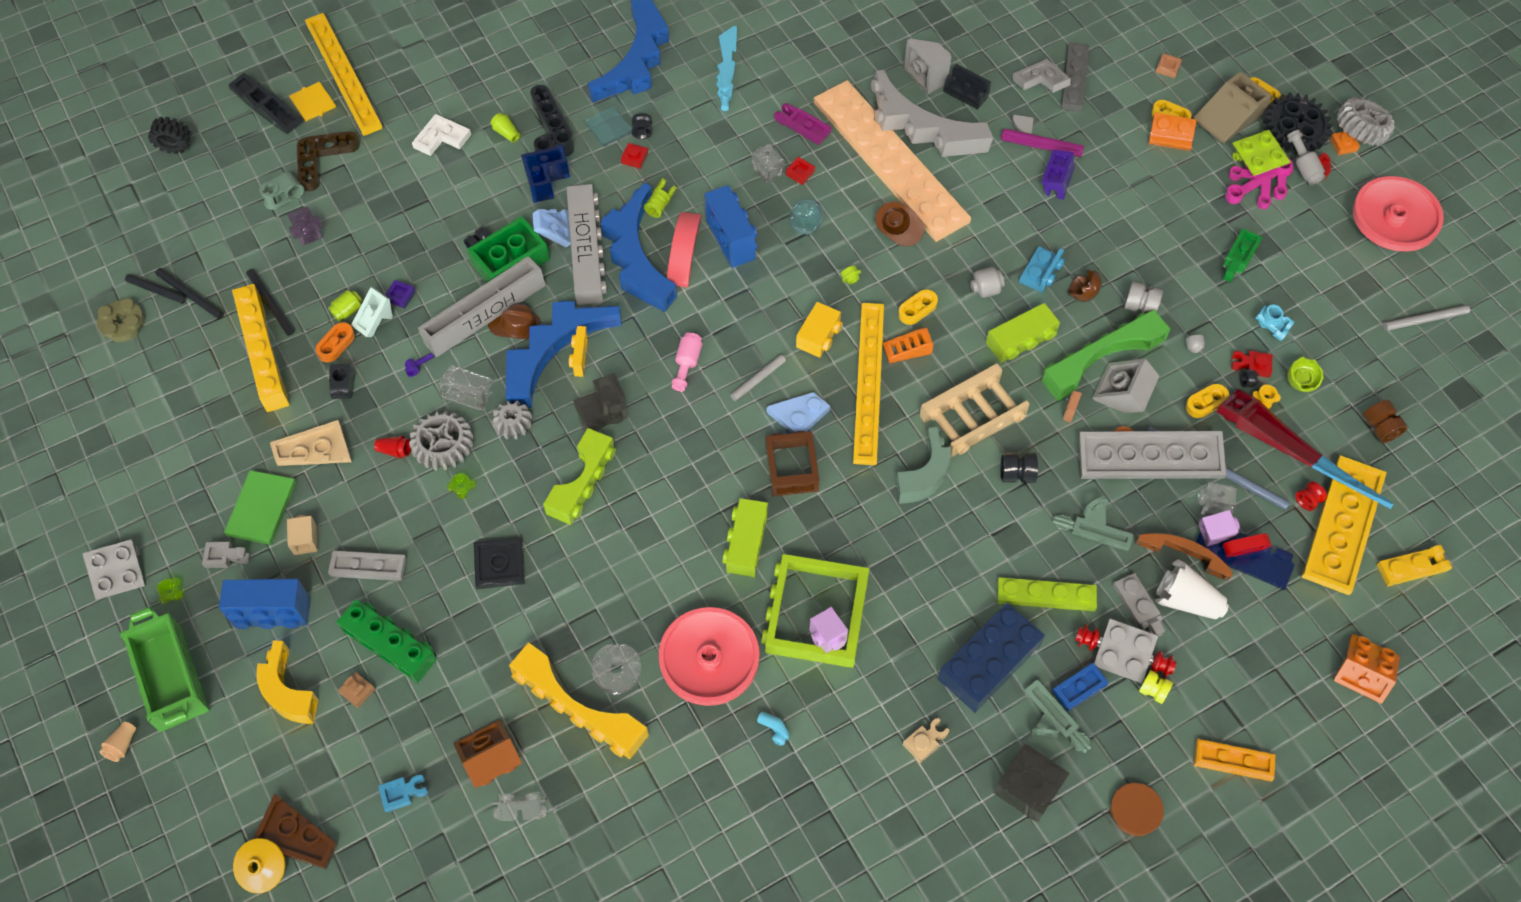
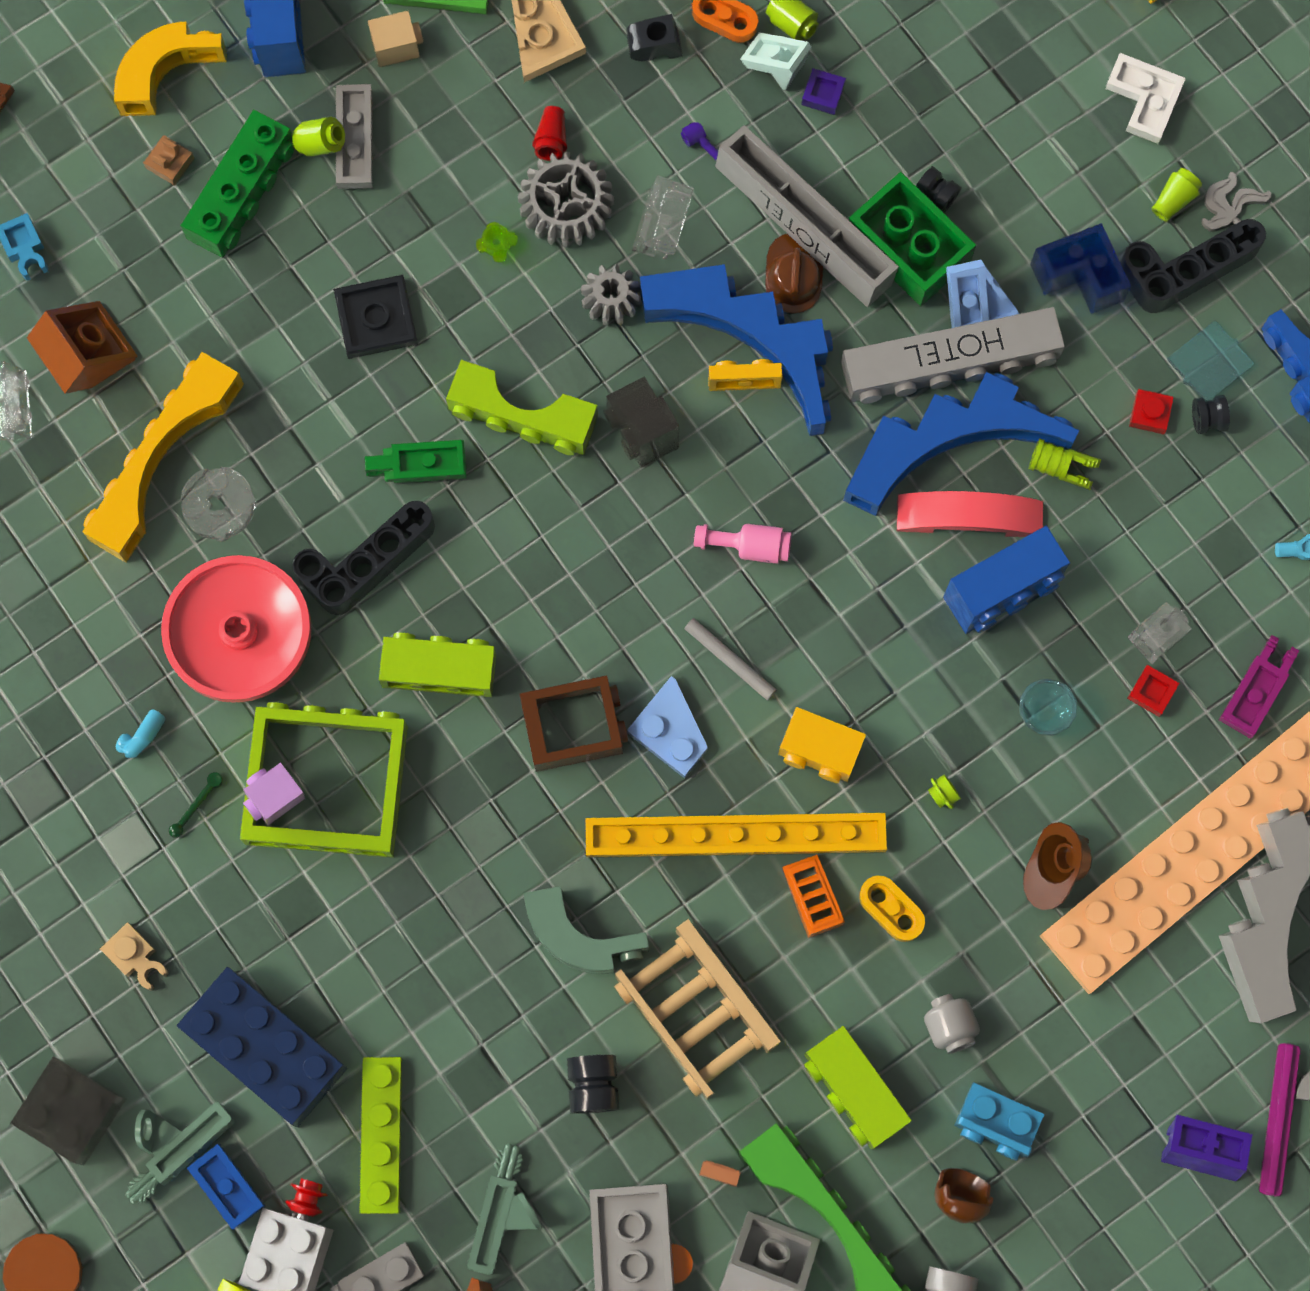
camera: 85 degrees right, 15 degrees up
none -> dark green hinge [169,772,223,838]
none -> lime brick [292,117,345,157]
none -> black beam [292,501,435,615]
none -> green hinge [365,440,467,483]
none -> light grey piece [1201,172,1271,232]

